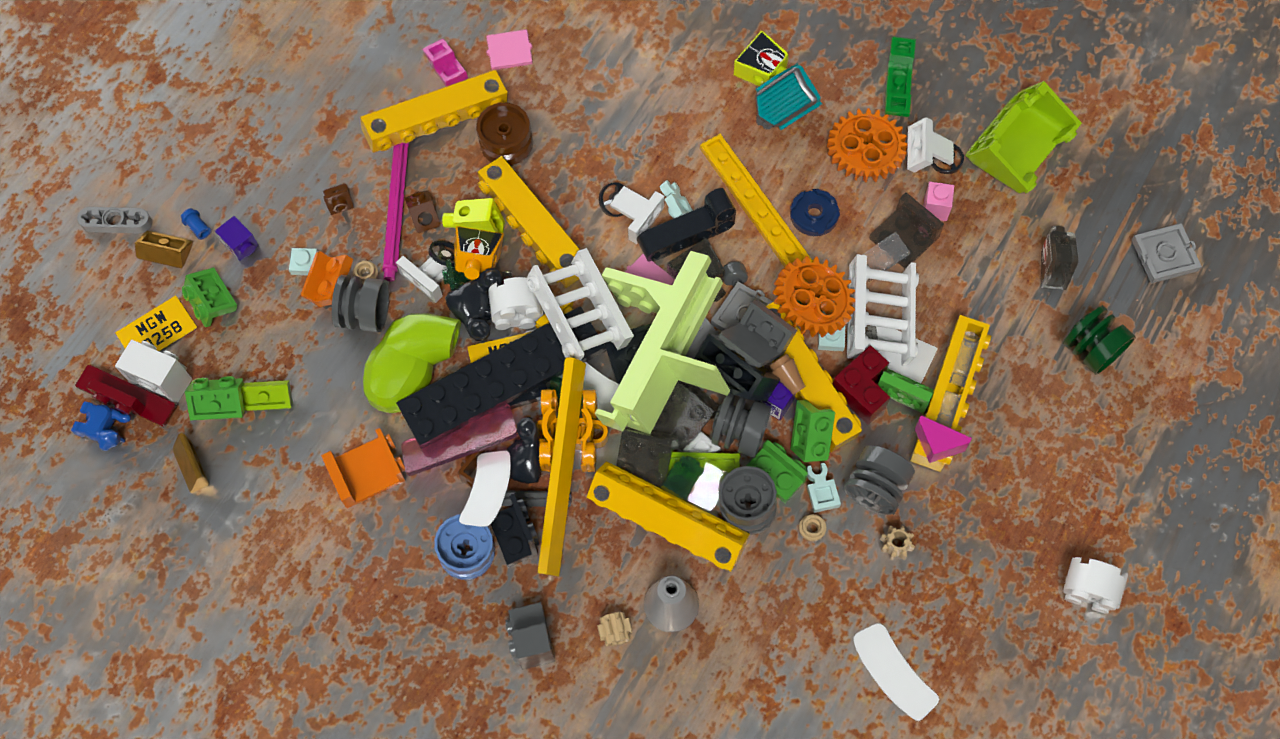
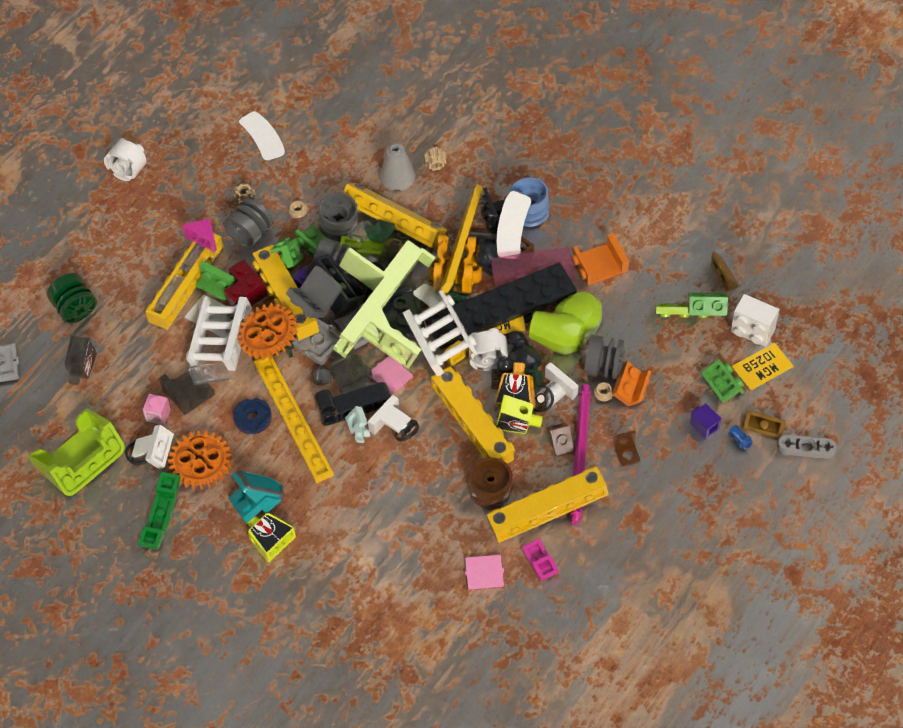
camera: 175 degrees left, 10 degrees down
blue animal [71,401,131,451] -> none
dark red bracket [75,365,177,427] -> none
light aqua plate [289,248,318,275] -> none
dark grey brick [505,602,555,670] -> none
medium nougat cone [770,354,806,395] -> none
light aqua plate [807,463,841,513] -> none

